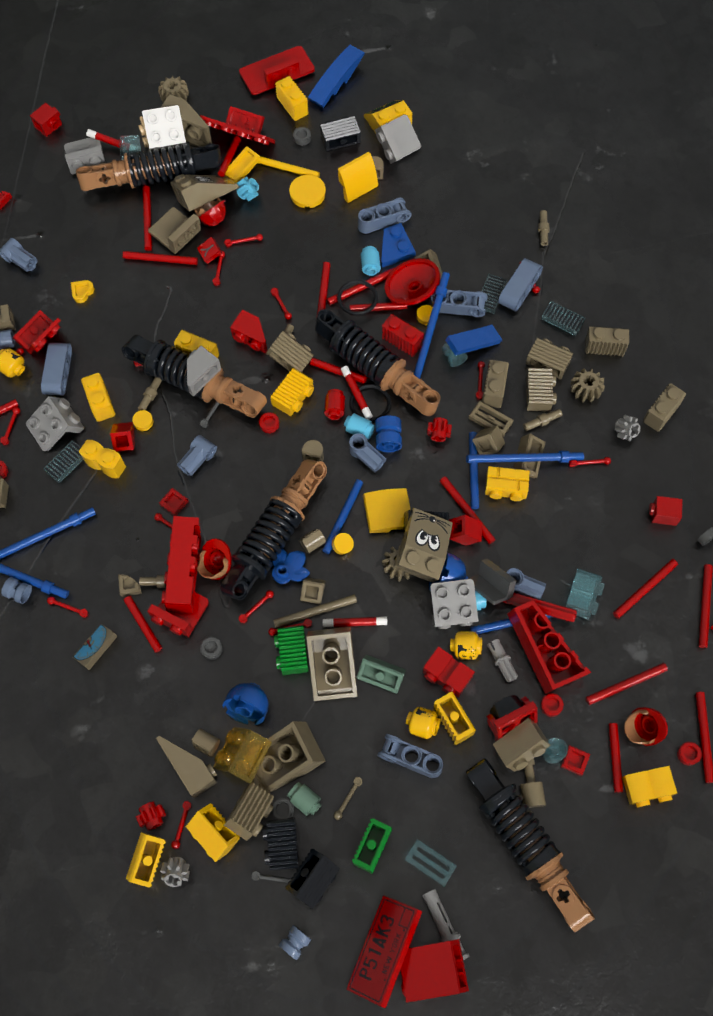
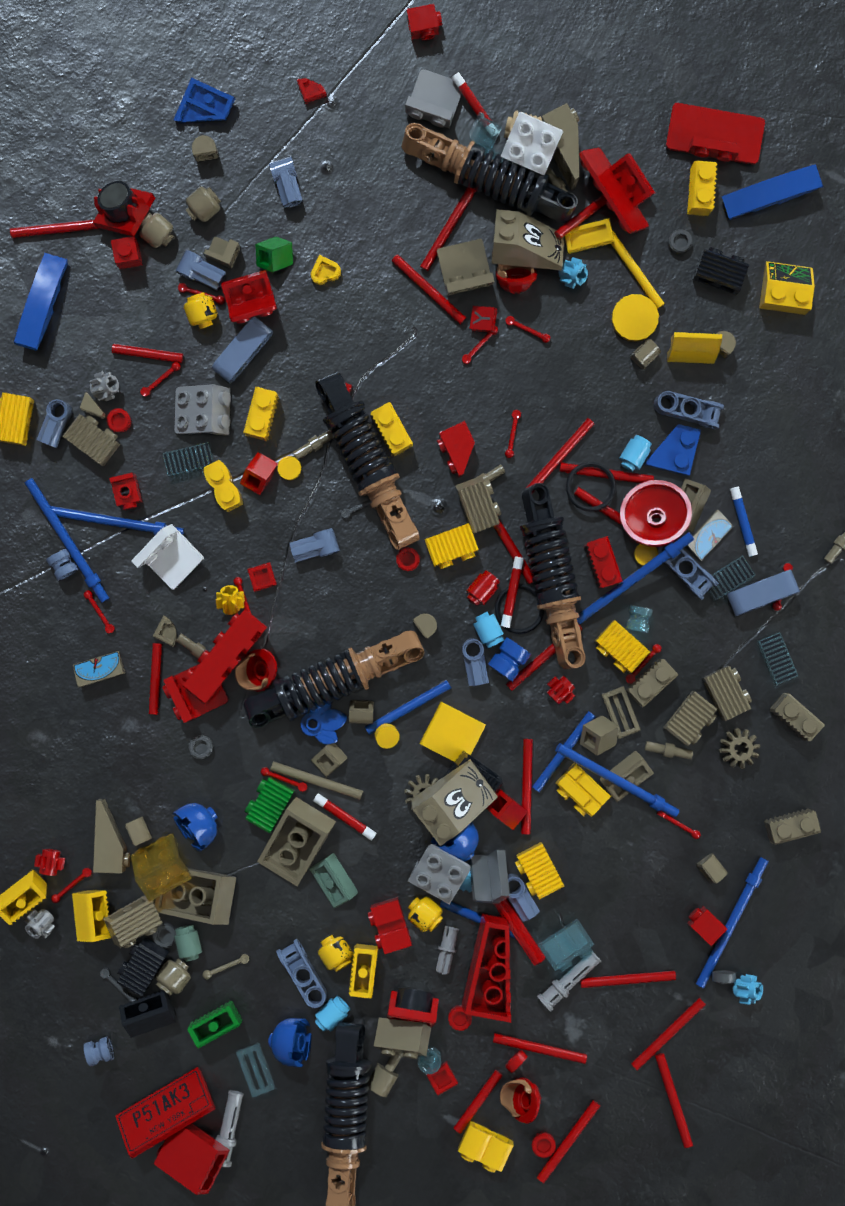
camera: 30 degrees right, 20 degrees up
dark tan gear [158,75,189,103] -> none
light grey slope [187,346,221,397] -> none
red hinge [238,590,274,623] -> none
light grey bracket [375,115,421,164] -> none
blue tile [445,325,502,356] -> none
light grey gear [615,415,640,441] -> none
none -> red brick [109,472,142,510]
none -> white bracket [132,524,204,590]
none -> dark tan head [155,959,191,996]
none -> yellow gear [215,585,245,615]
none -> green panel [255,237,293,272]
none -> blue cylinder [268,1018,312,1067]
none -> medium azure brick [315,995,350,1032]
none -> red tile [505,1050,528,1073]
none -> red bar [506,624,583,691]
none -> yellow brick [515,842,564,900]
none -> light grey pin [537,950,602,1012]
none -> yellow brick [594,620,650,673]
none -> dark tan brick [630,339,661,369]
none -> slope [685,510,733,561]
none -> dark tan brick [696,853,728,884]
none -> blue bar [696,857,769,988]
none -> blue bar [730,486,758,557]

